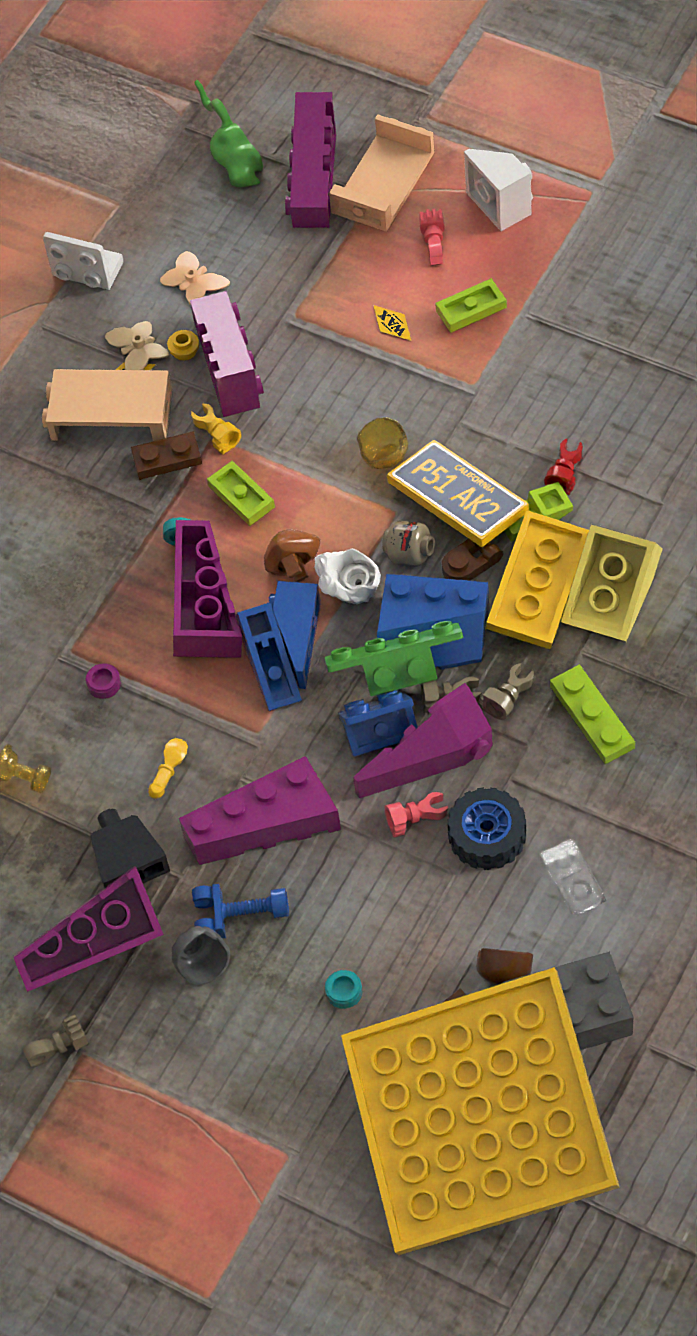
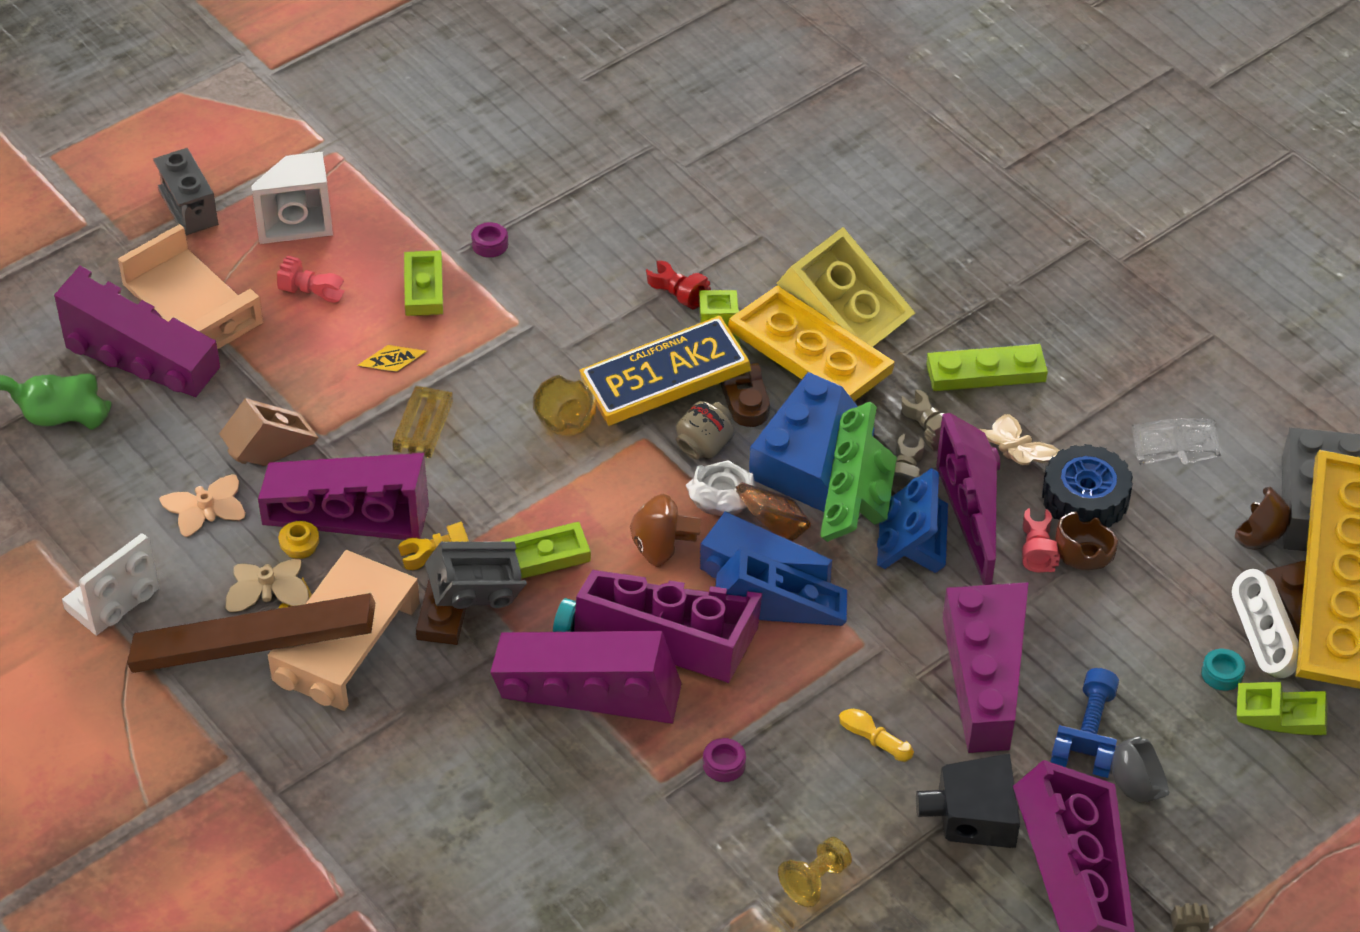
camera: 75 degrees left, 10 degrees down
none -> reddish brown tile [127,593,376,673]
none -> dark grey hinge [153,148,219,235]
none -> medium nougat slope [219,398,318,466]
none -> clear yellow tile [392,385,453,458]
none -> dark grey hinge [425,541,527,609]
none -> magenta tile [471,222,509,257]
none -> magenta wedge [490,631,682,724]
none -> clear orange slope [735,482,811,542]
none -> tan piece [980,414,1060,465]
none -> reddish brown hair [1055,512,1119,570]
none -> white plate [1232,569,1299,678]
none -> lime slope [1237,682,1328,735]

